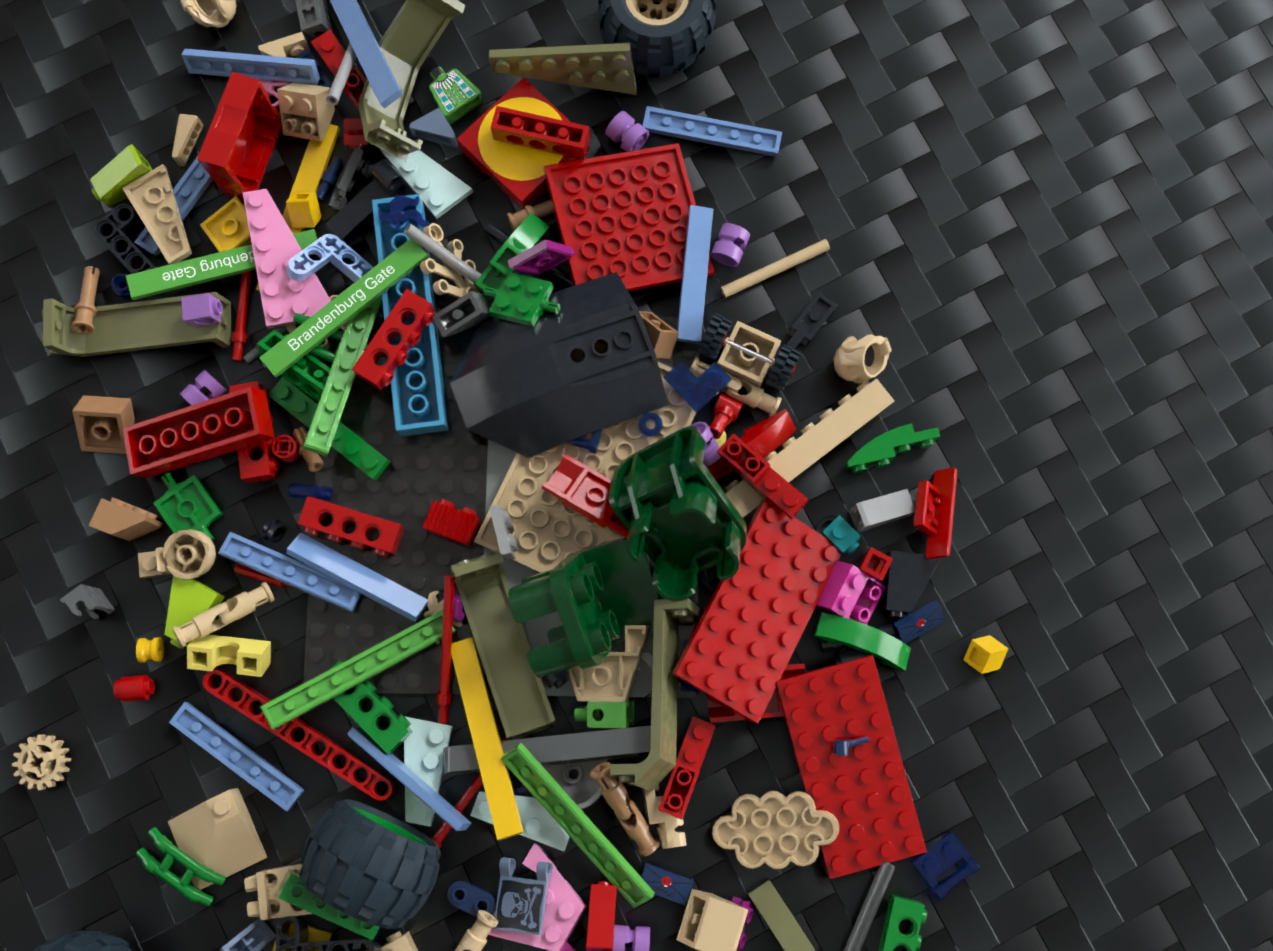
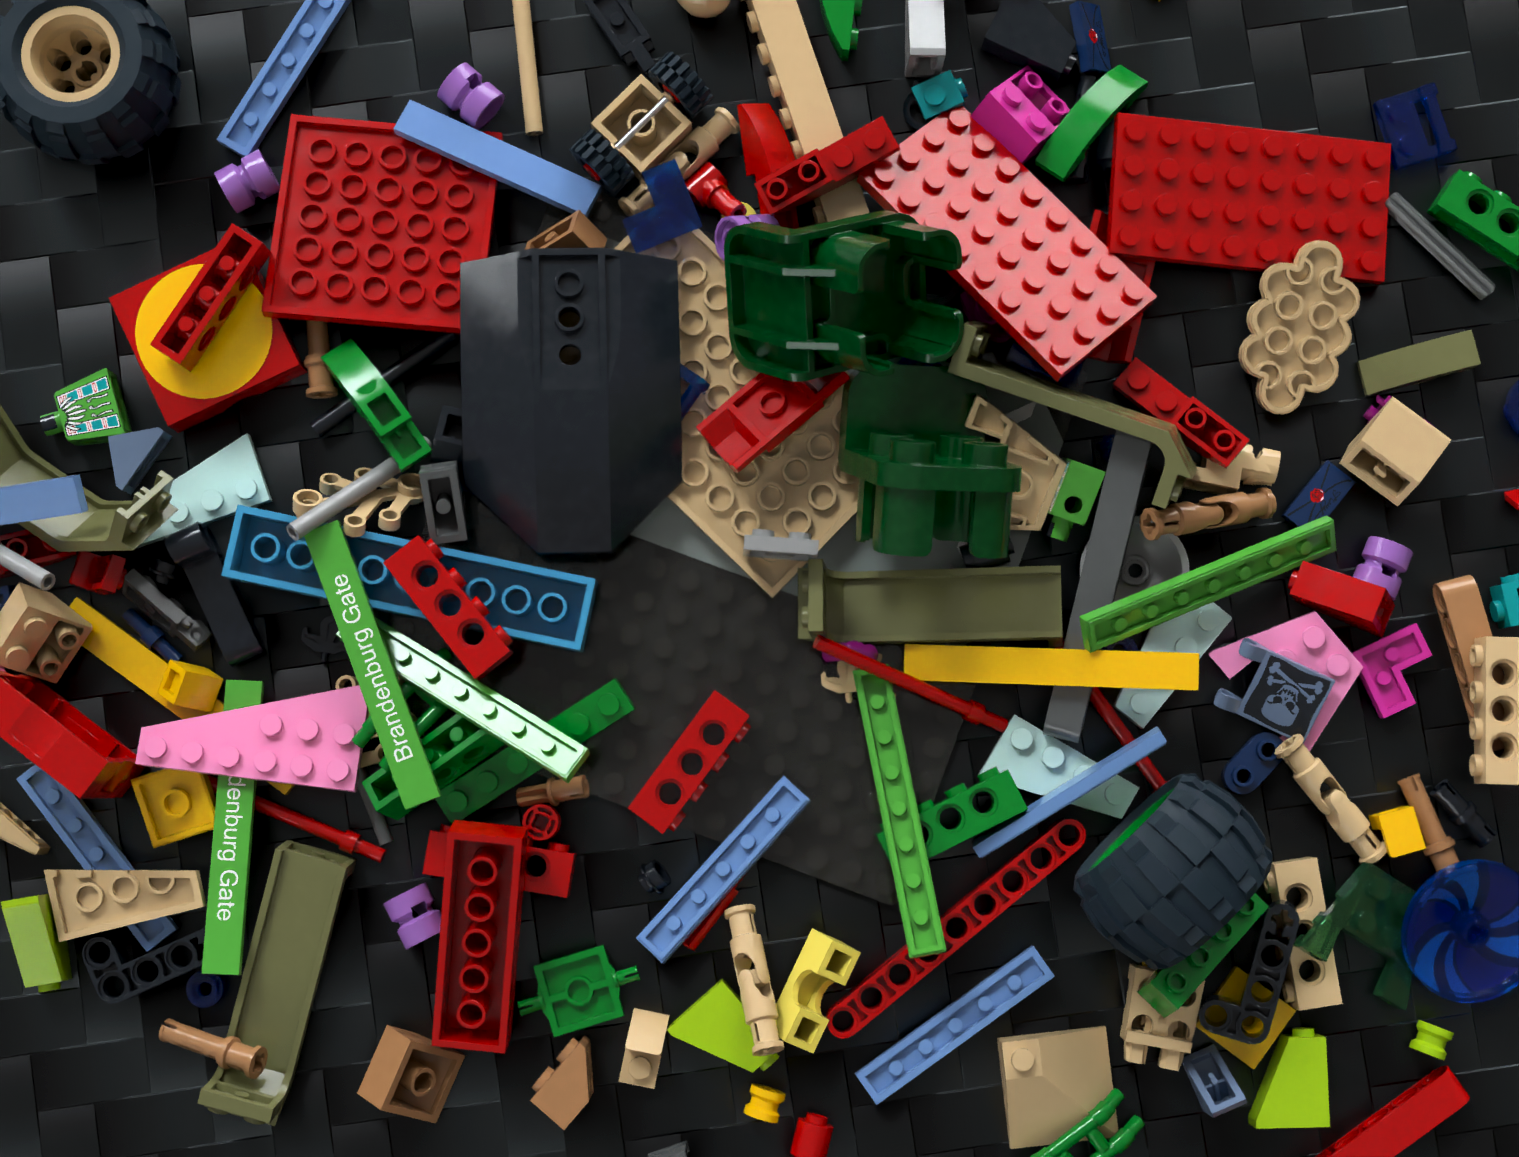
camera: 75 degrees left, 5 degrees up
tan cylinder [163,529,216,579] -> none
medium lavender brick [181,293,223,327] -> none
light blue beam [286,234,374,283] -> none
medium blue tile [286,532,428,622] -> none
clear blue axle [288,484,333,501] -> none
clear blue piece [379,195,430,230] -> none
red brick [422,499,481,547] -> none
green plate [484,272,560,327] -> none
olive wing [489,43,637,95] -> none
magenta tile [508,240,575,275] -> none
clear blue plate [638,413,663,437] -> none
dark blue hand [834,736,869,756] -> none
red brick [858,547,893,581] -> none

